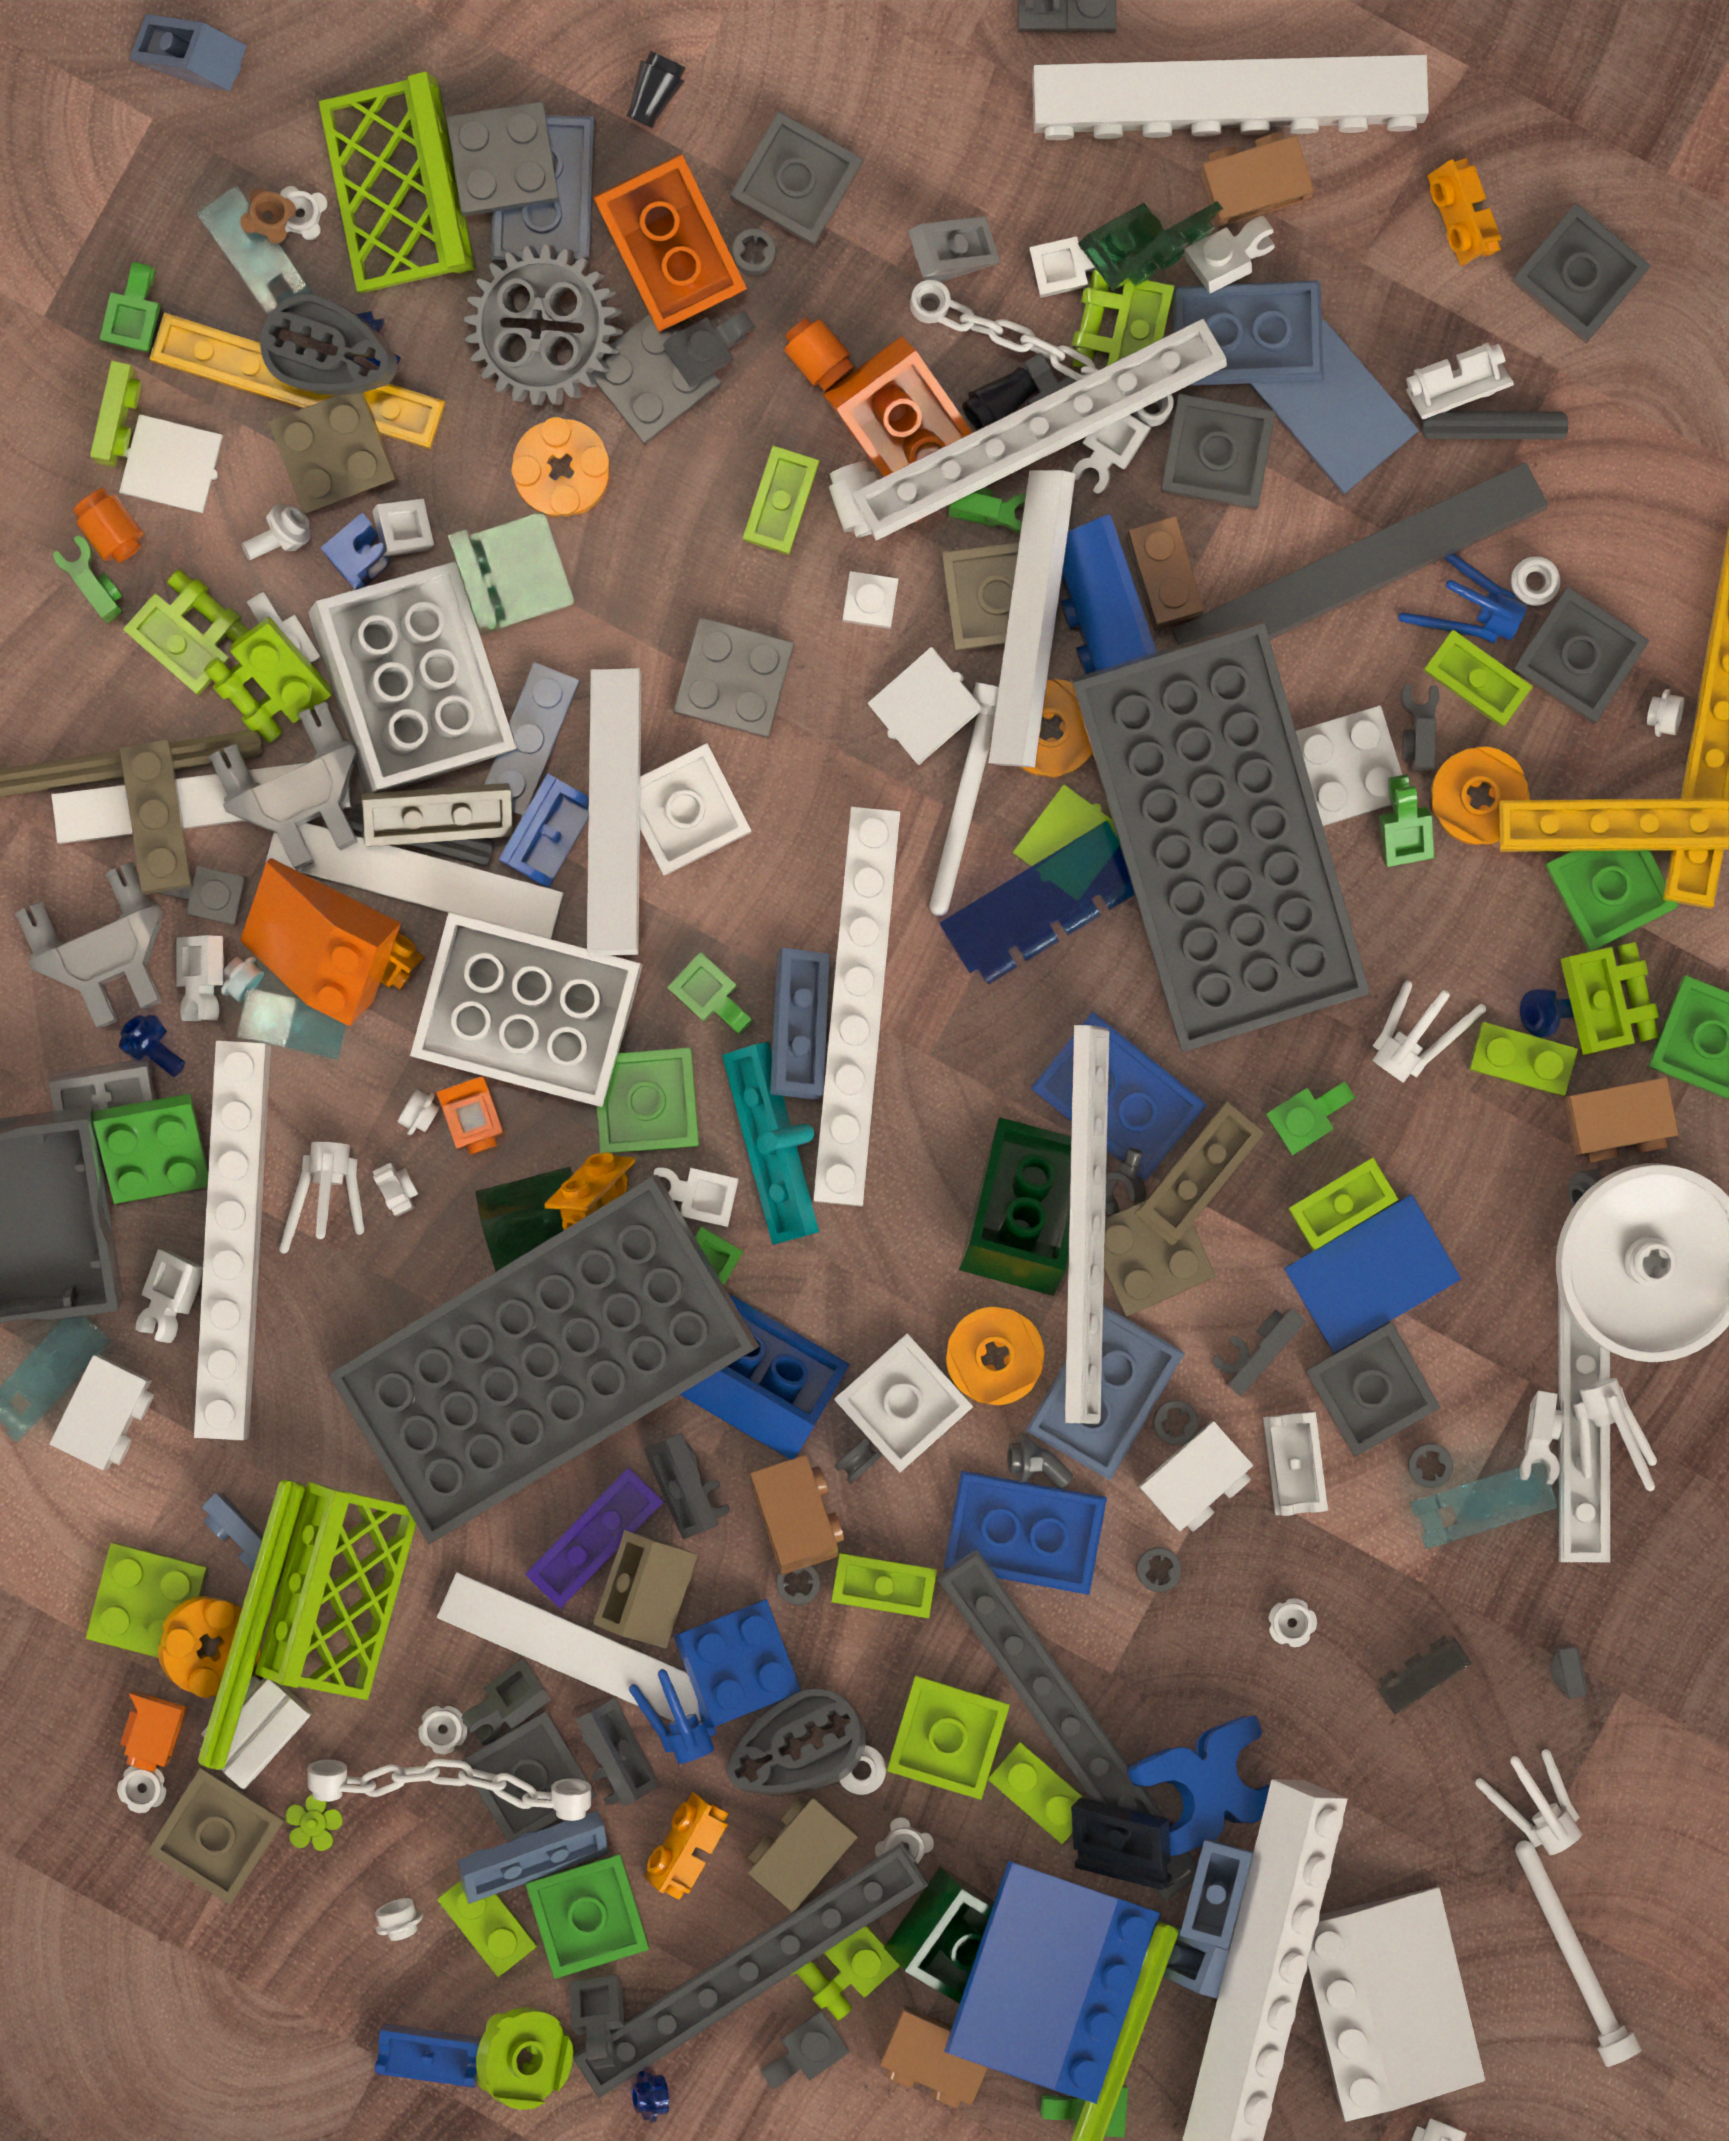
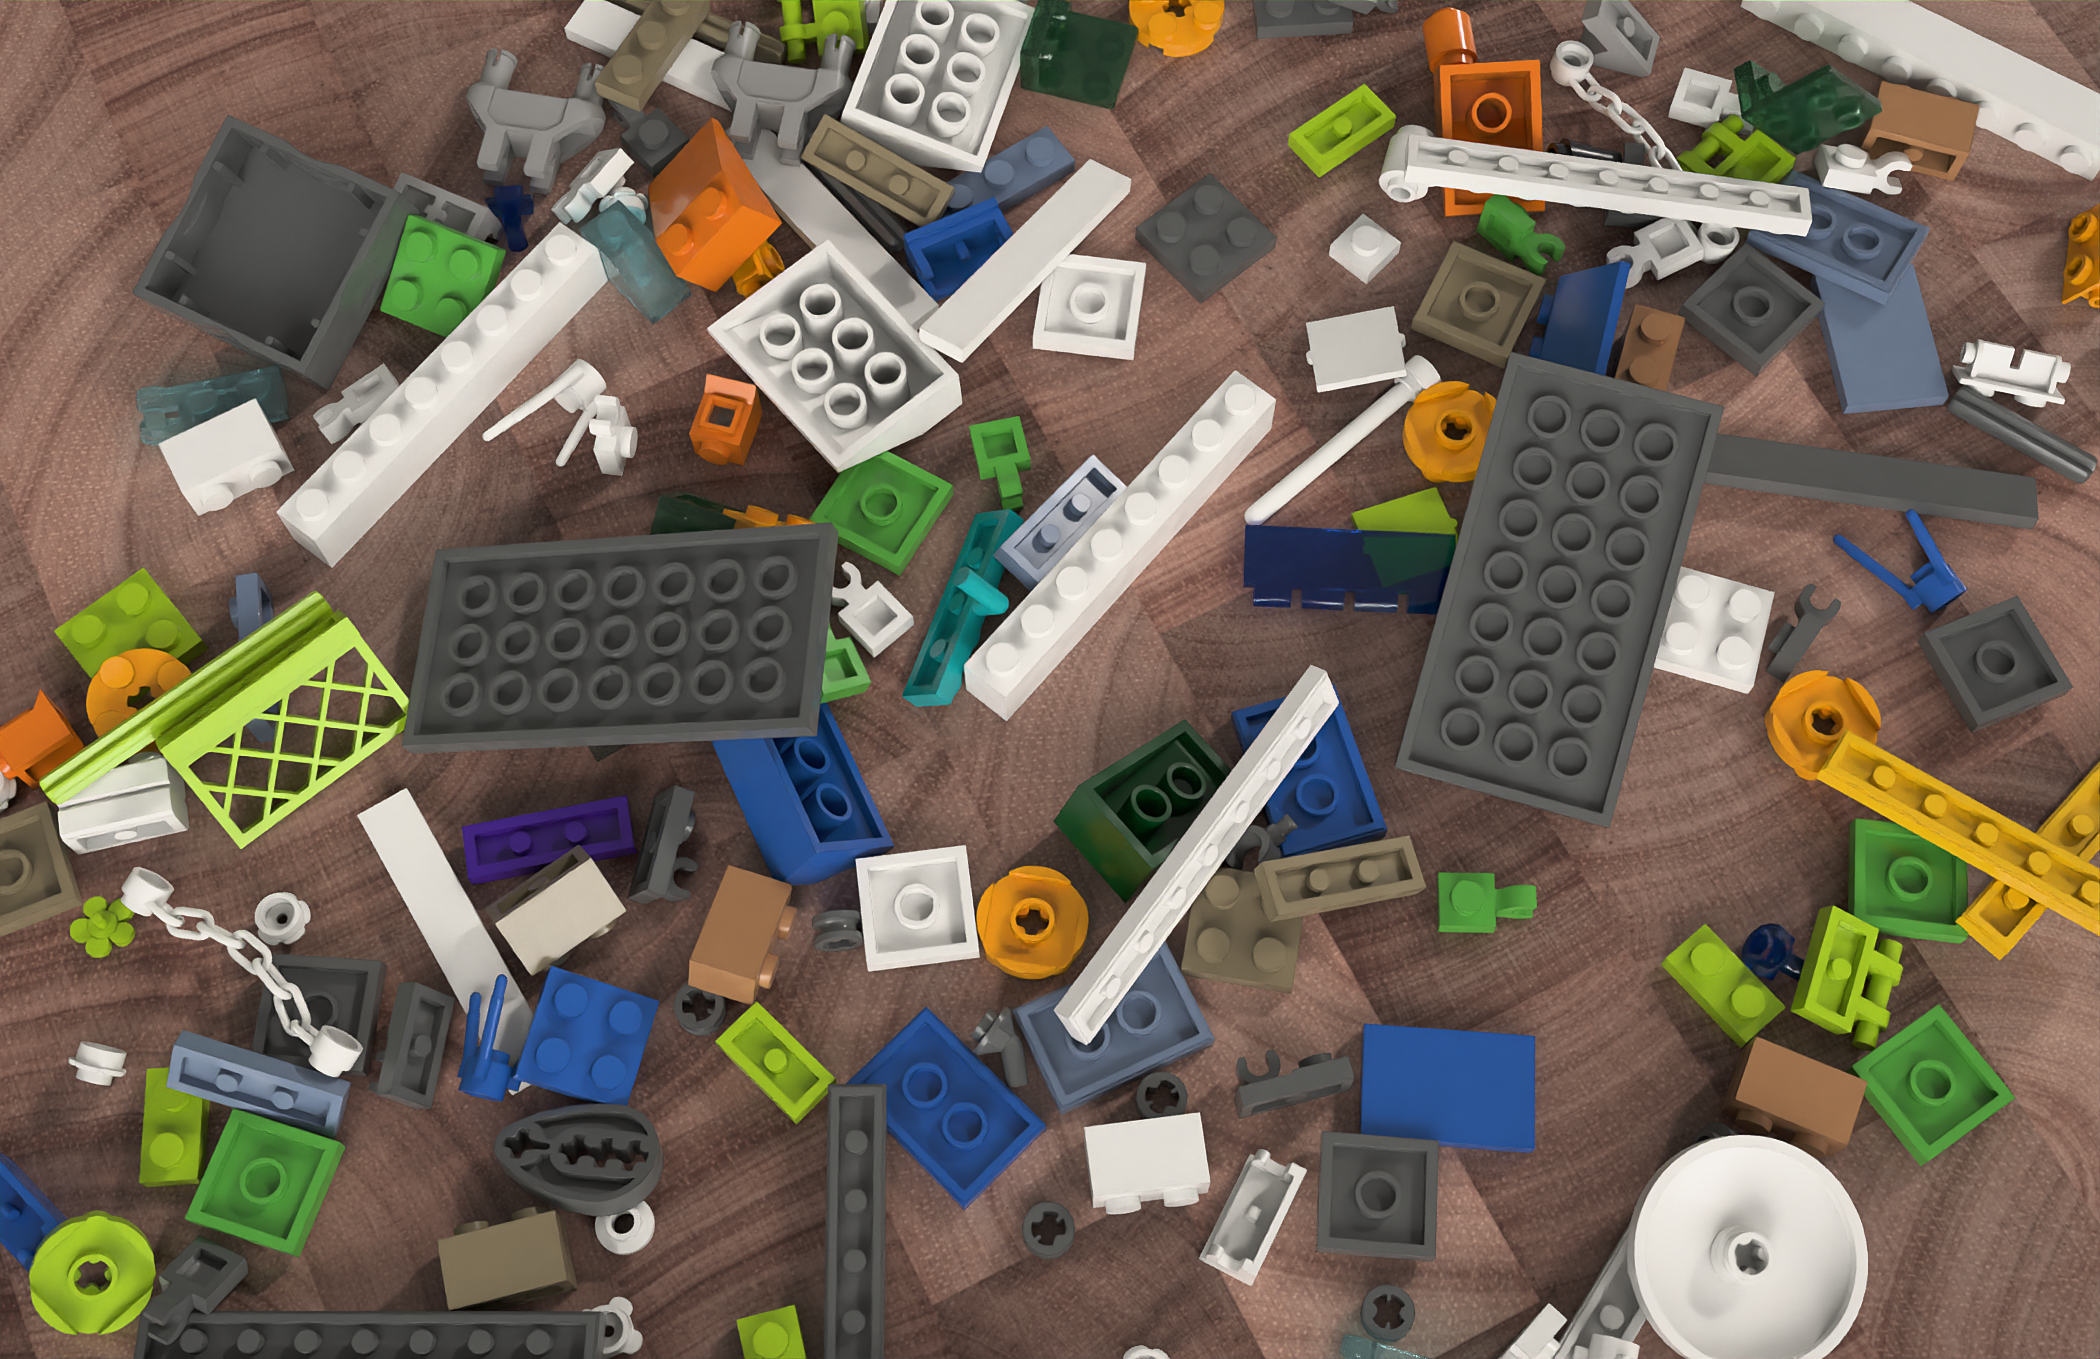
camera: 40 degrees right, 20 degrees down
white plate [397,1088,440,1135] -> none
dark grey plate [461,1658,551,1746] -> none
light orange hinge [644,1791,729,1900] -> none
lime plate [886,1675,1010,1800] -> none
white tile [988,470,1076,767] -> none
lime plate [1287,1157,1399,1251] -> none
white plant [1372,980,1486,1083] -> none
bright green plate [1379,774,1434,867] -> none
lime plate [1423,630,1533,728] -> none
white plate [1511,556,1560,606] -> none
white plate [1647,689,1684,737] -> none

